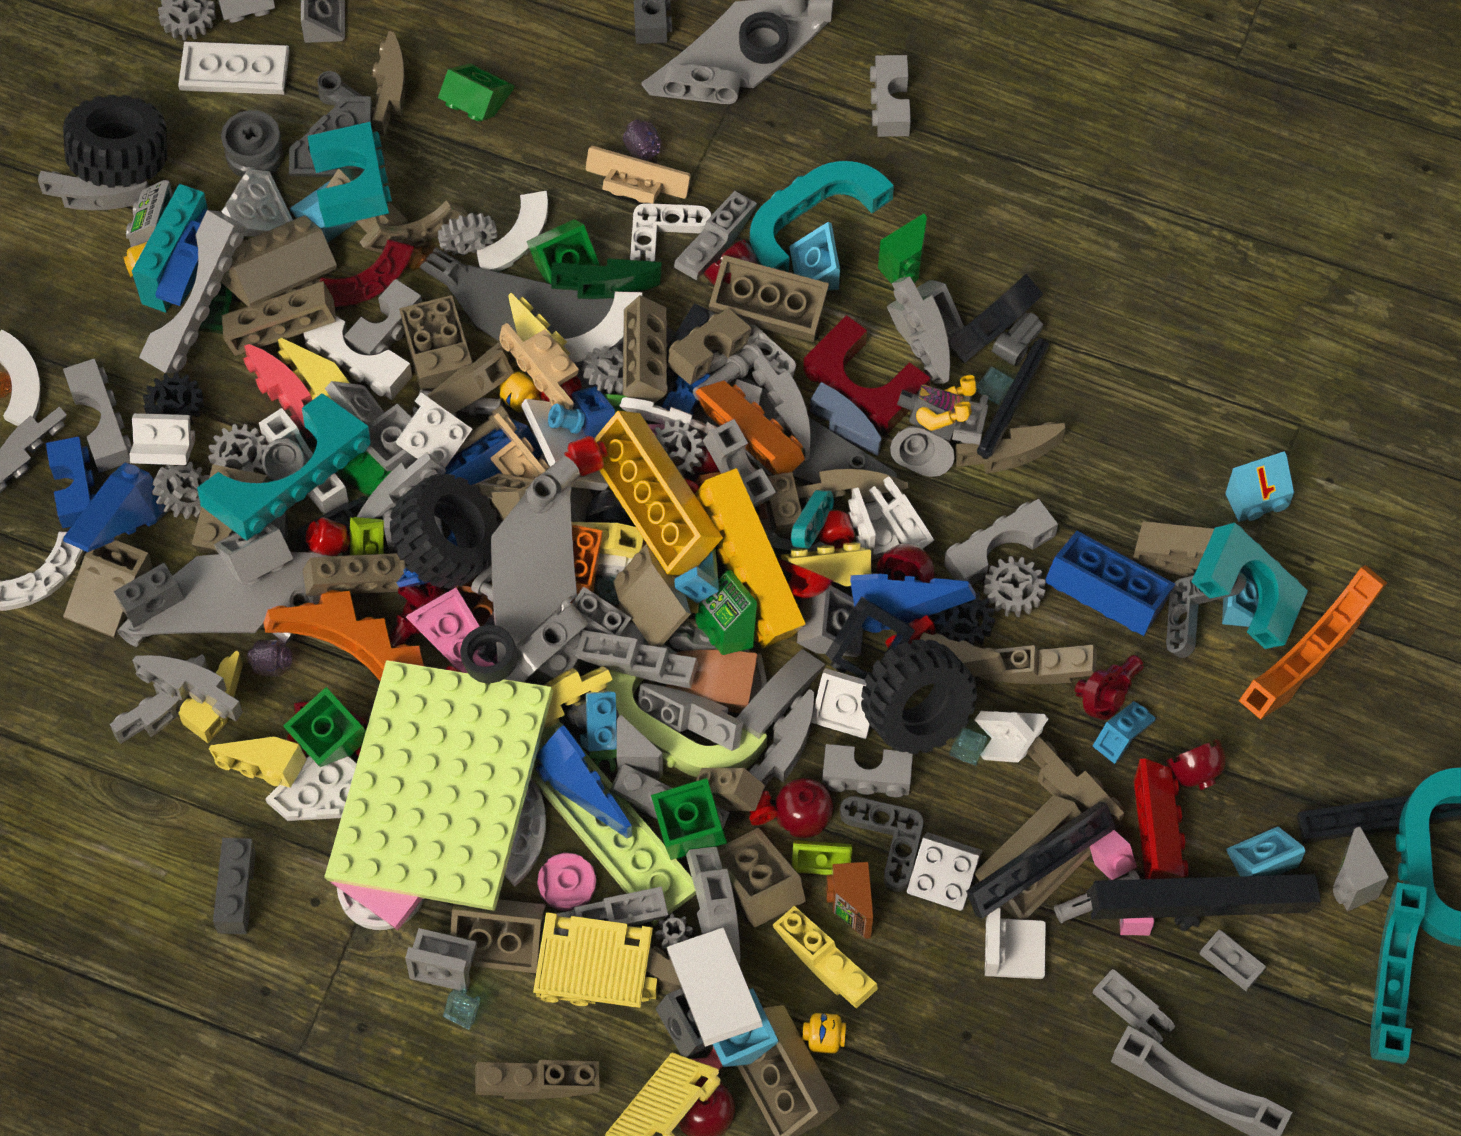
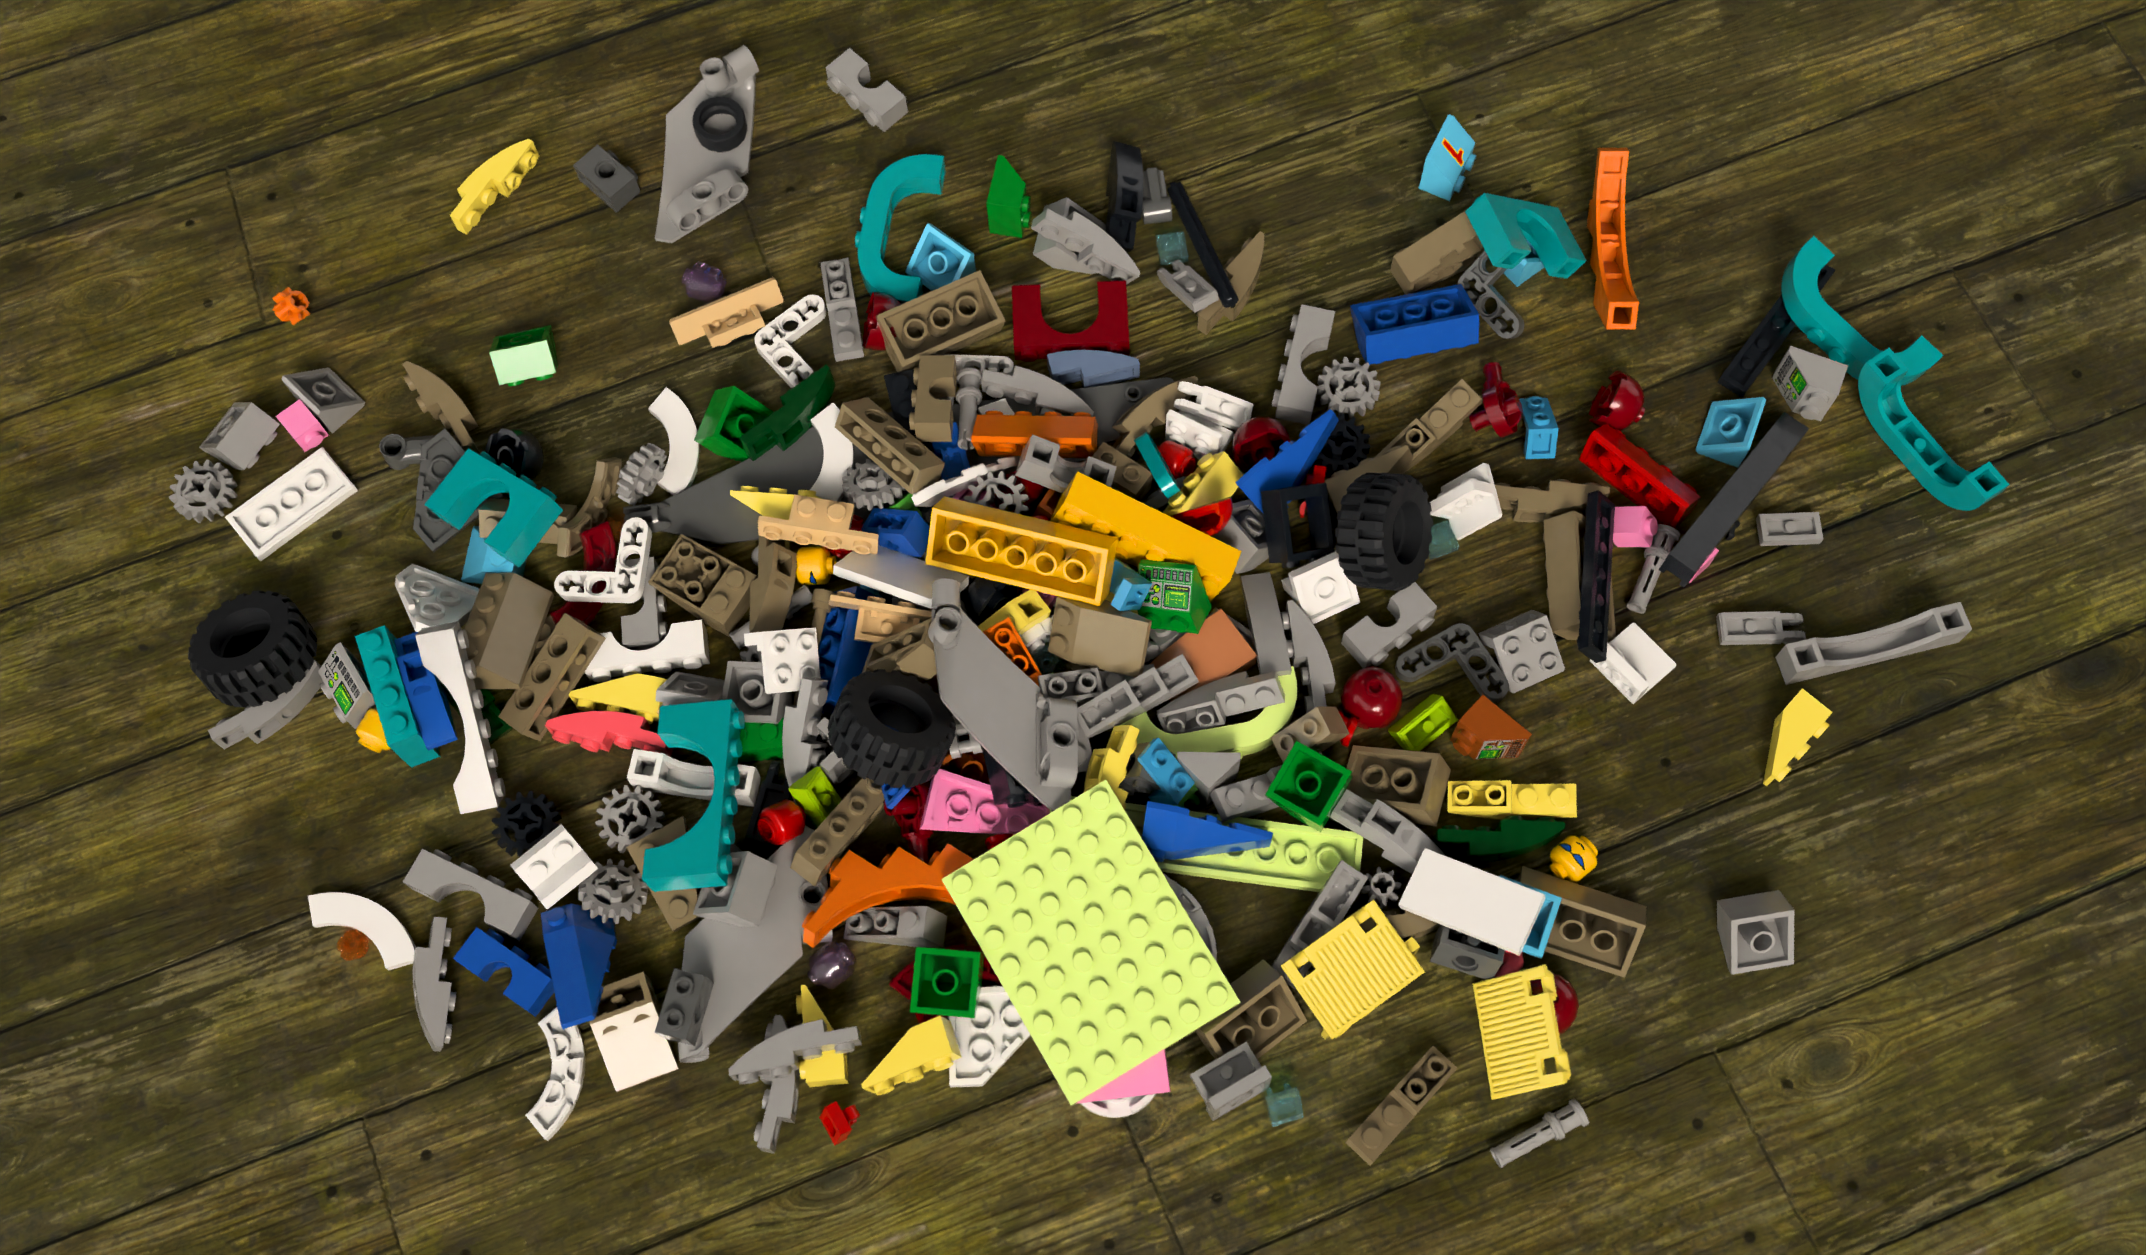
camera: 40 degrees left, 5 degrees up
dark grey arch [213,838,256,935] -> none
dark grey wheel [221,110,284,177] -> none
light grey hair [262,438,305,481] -> none
black tyre [460,625,518,684] -> none
bright pink tile [537,853,596,911] -> none
dark azure bush [548,403,585,434] -> none
red head [564,435,608,477] -> none
light grey piece [890,426,954,477] -> none
torso [897,375,977,441] -> none
none -> bright pink brick [276,399,329,452]
none -> black cylinder [485,428,544,480]
none -> white beam [554,517,652,603]
none -> red tile [819,1101,860,1145]
none -> light grey slope [843,906,947,947]
none -> dark green slope [1434,815,1565,863]
none -> light yellow slope [1763,688,1833,786]

